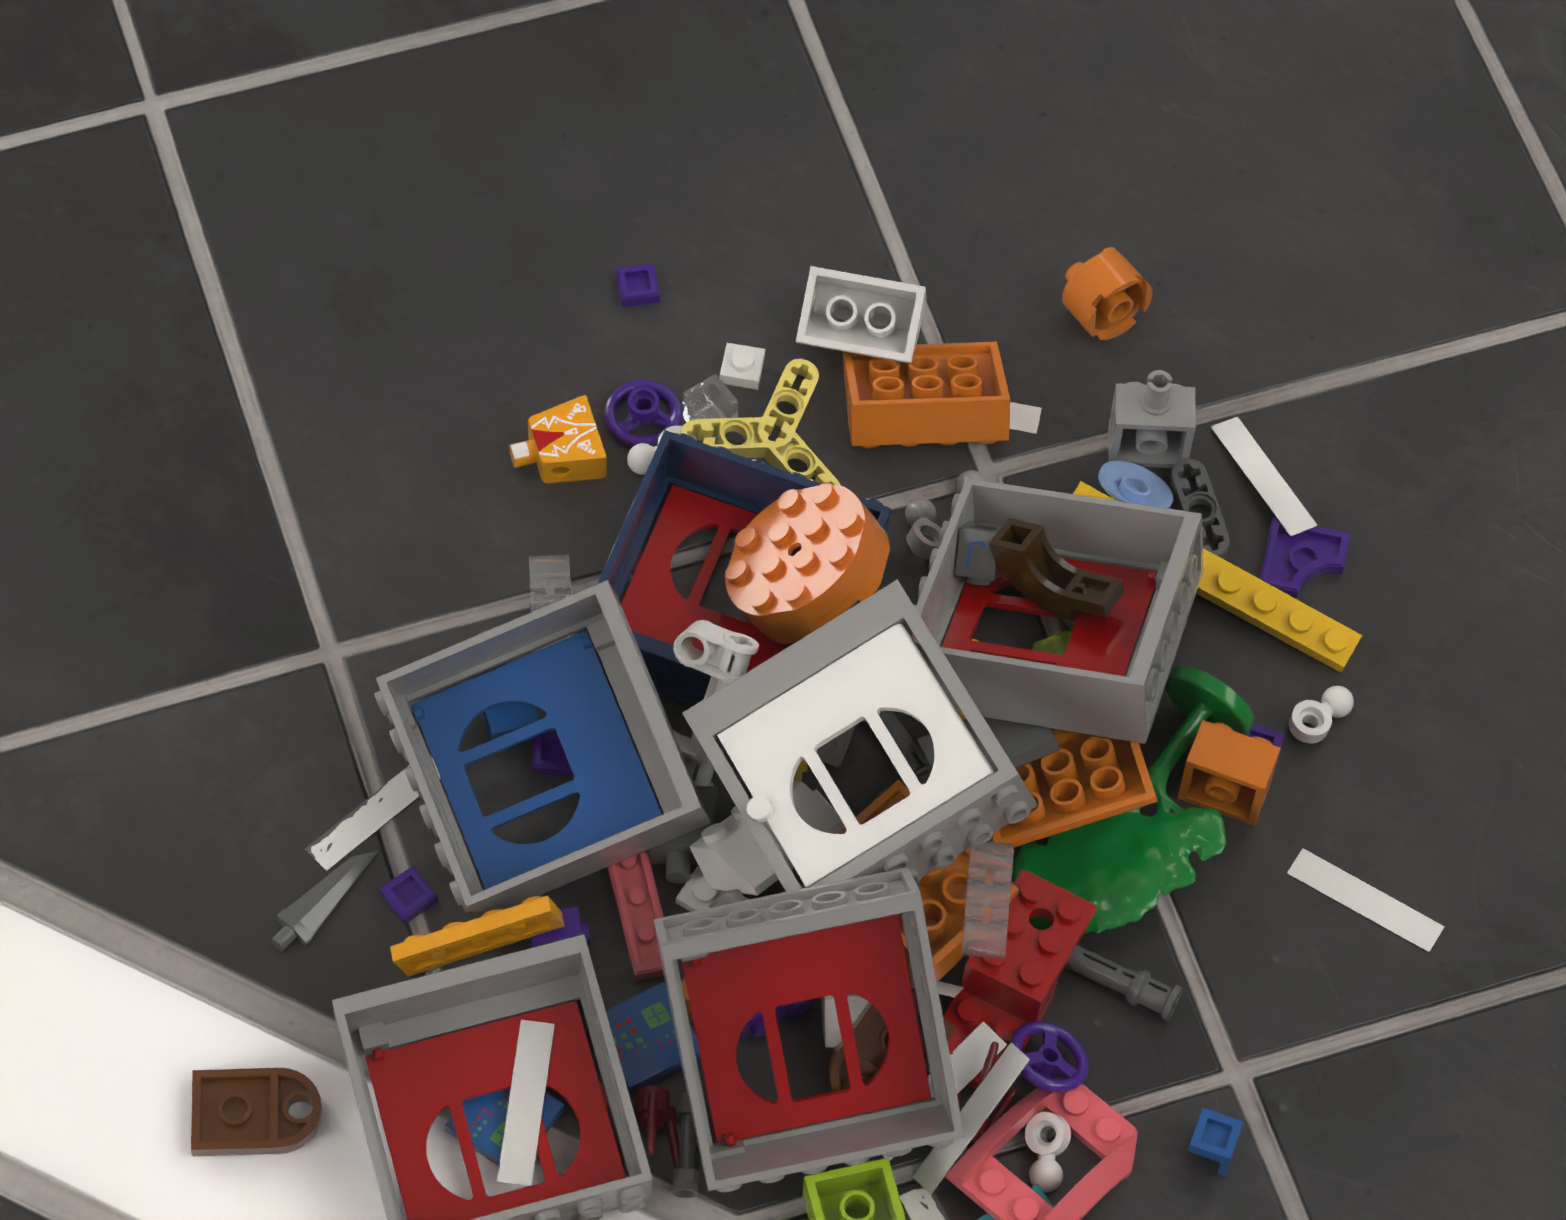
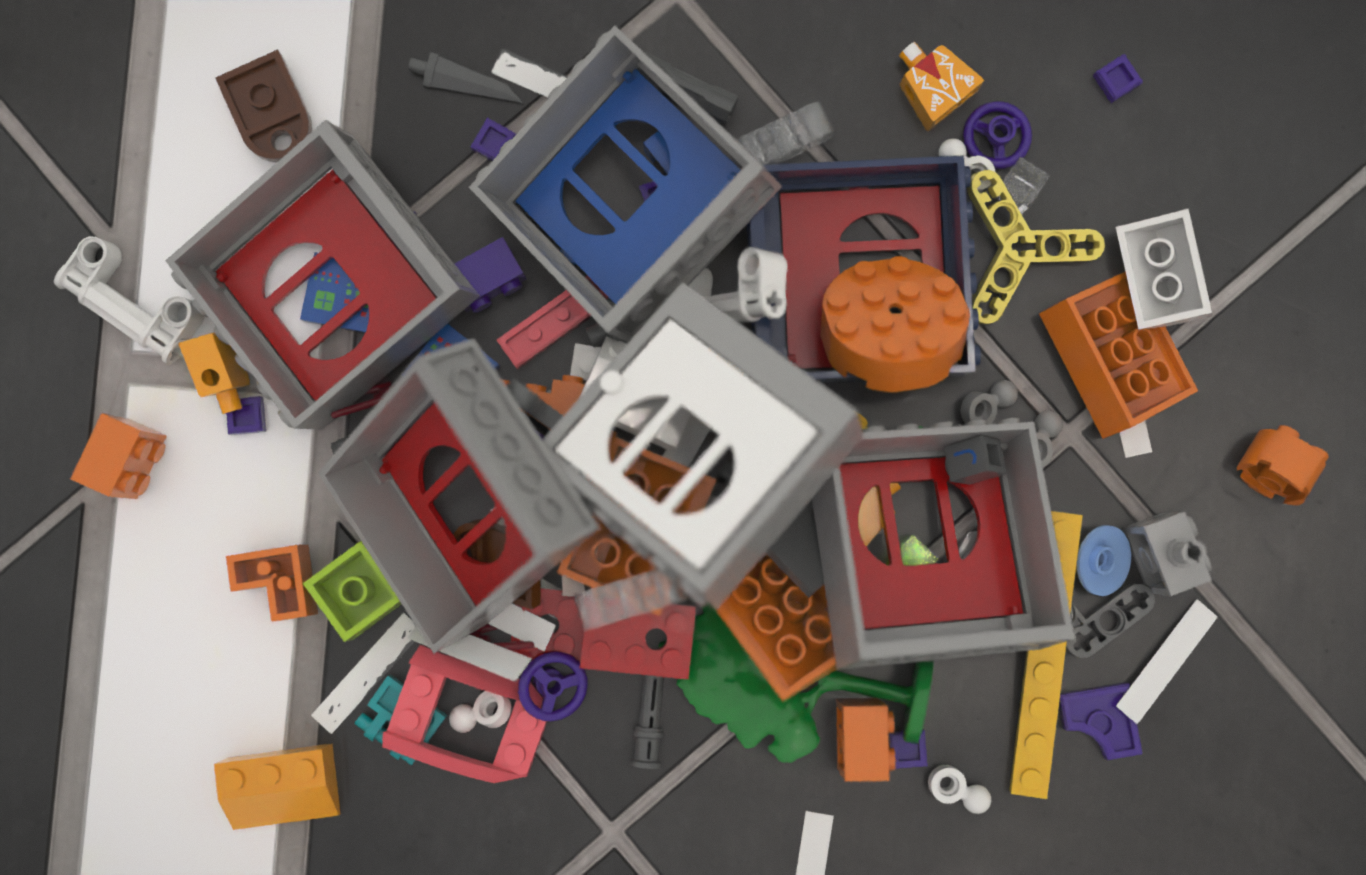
camera: 75 degrees right, 25 degrees up
light orange plate [390,896,564,977] -> none
white sticker [497,1020,555,1186] -> none
white plate [719,343,765,390] -> none
dark brown arch [989,518,1125,621] -> none
blue panel [1188,1108,1243,1177] -> none

